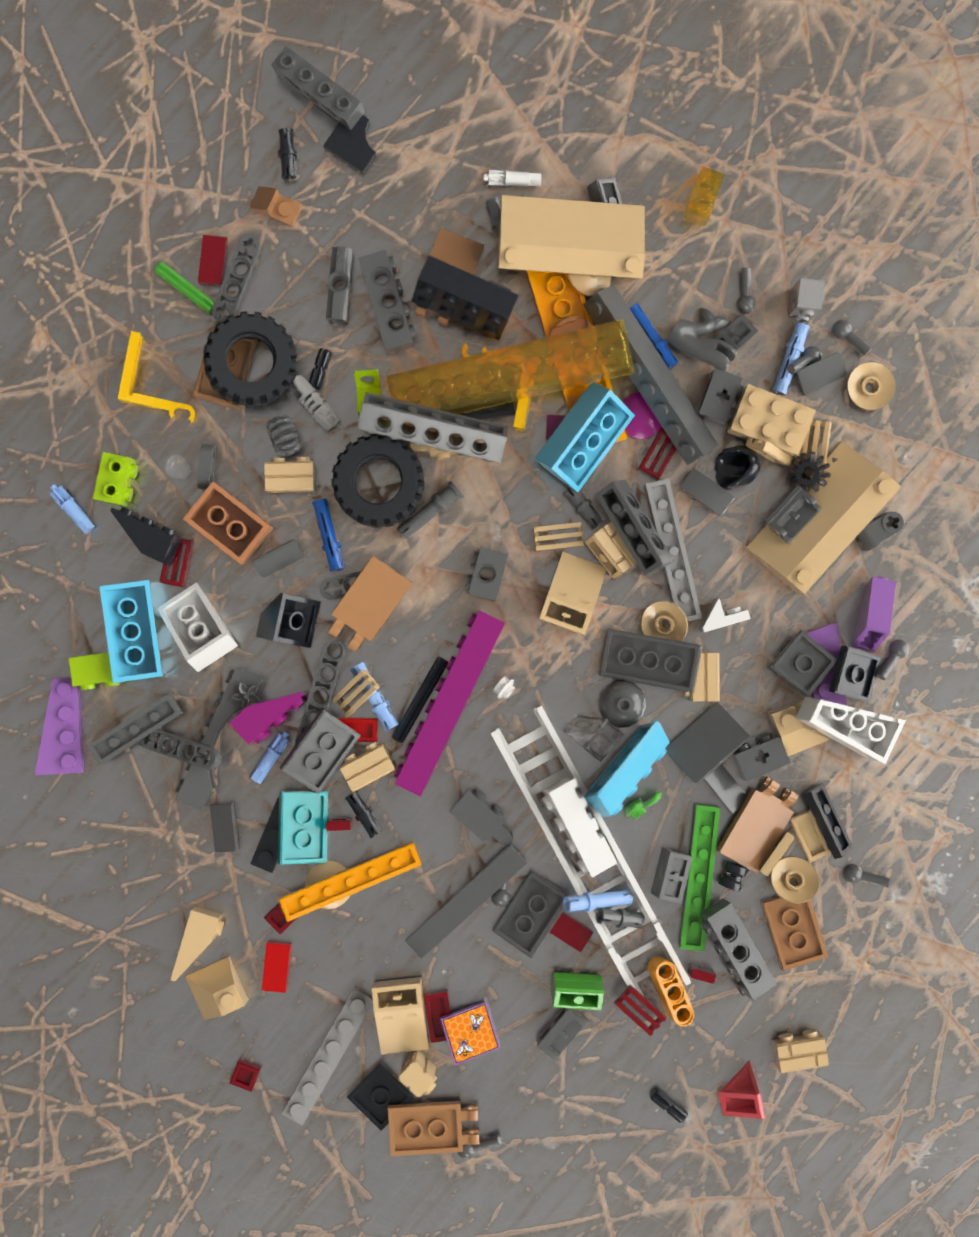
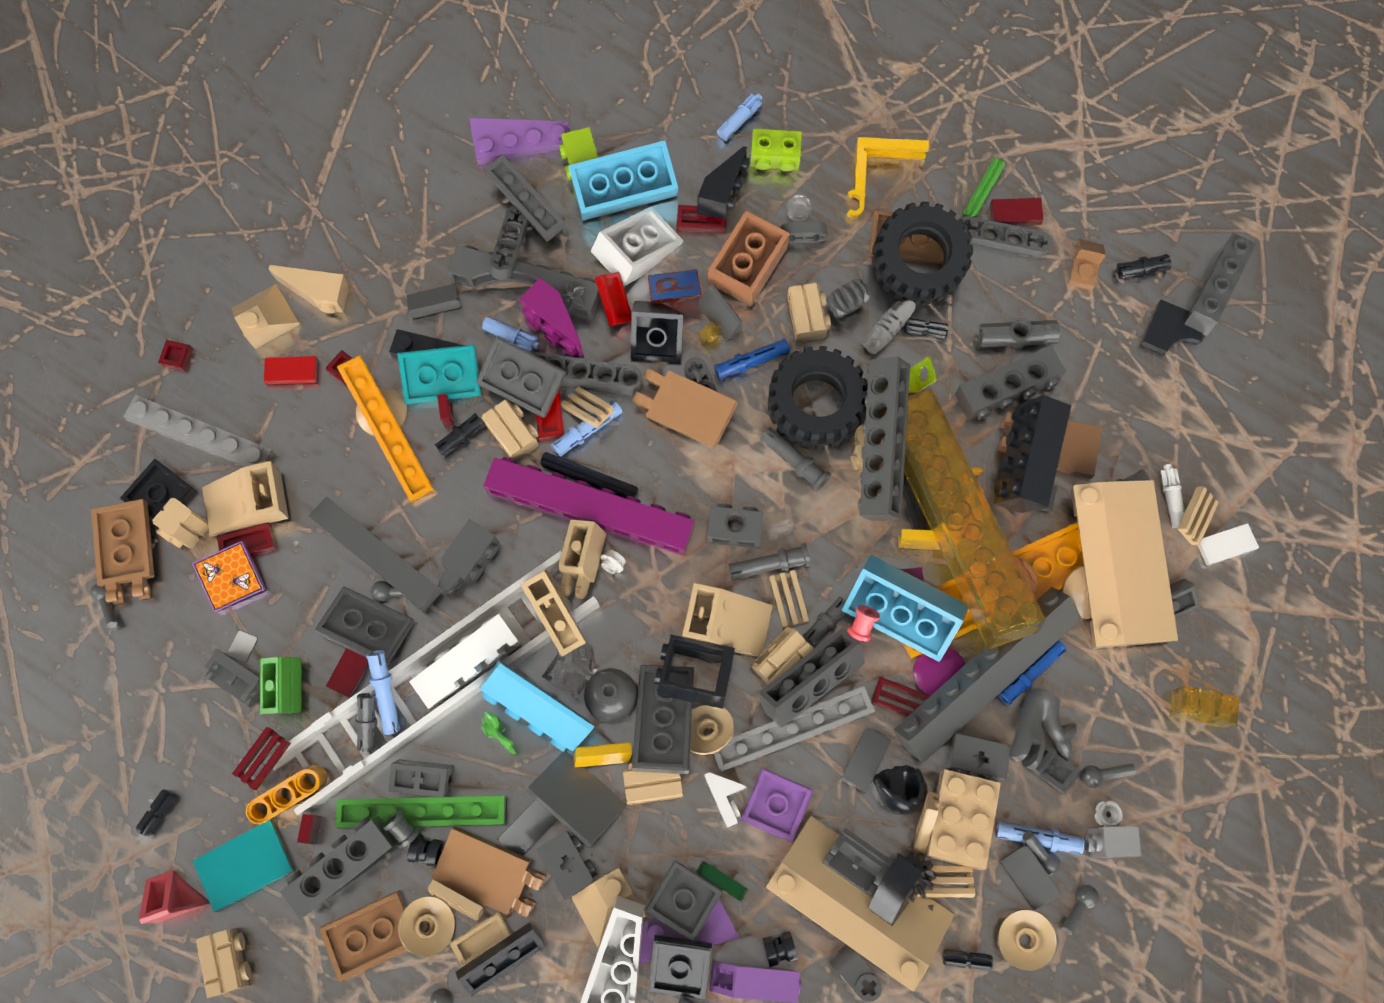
camera: 85 degrees right, 15 degrees down
none -> teal tile [192,820,295,912]
none -> white sticker [227,631,257,662]
none -> dark grey bush [381,810,420,849]
none -> tan slope [520,570,586,656]
none -> tan hinge [559,520,606,599]
none -> yellow tile [574,742,632,768]
none -> red tile [595,272,632,327]
none -> piece [648,269,702,304]
none -> black window [654,634,735,709]
none -> dark green beam [695,860,749,902]
none -> clear yellow plate [698,321,721,344]
none -> dark grey pin [728,543,811,580]
none -> medium lavender tile [741,768,813,843]
none -> black wheel [762,931,798,967]
none -> coral bush [847,605,880,642]
none -> black slope [868,855,925,926]
none -> black piece [942,949,993,971]
none -> white plate [1094,801,1123,827]
none -> tan tile [1178,486,1219,545]
none -> white tile [1197,523,1259,566]

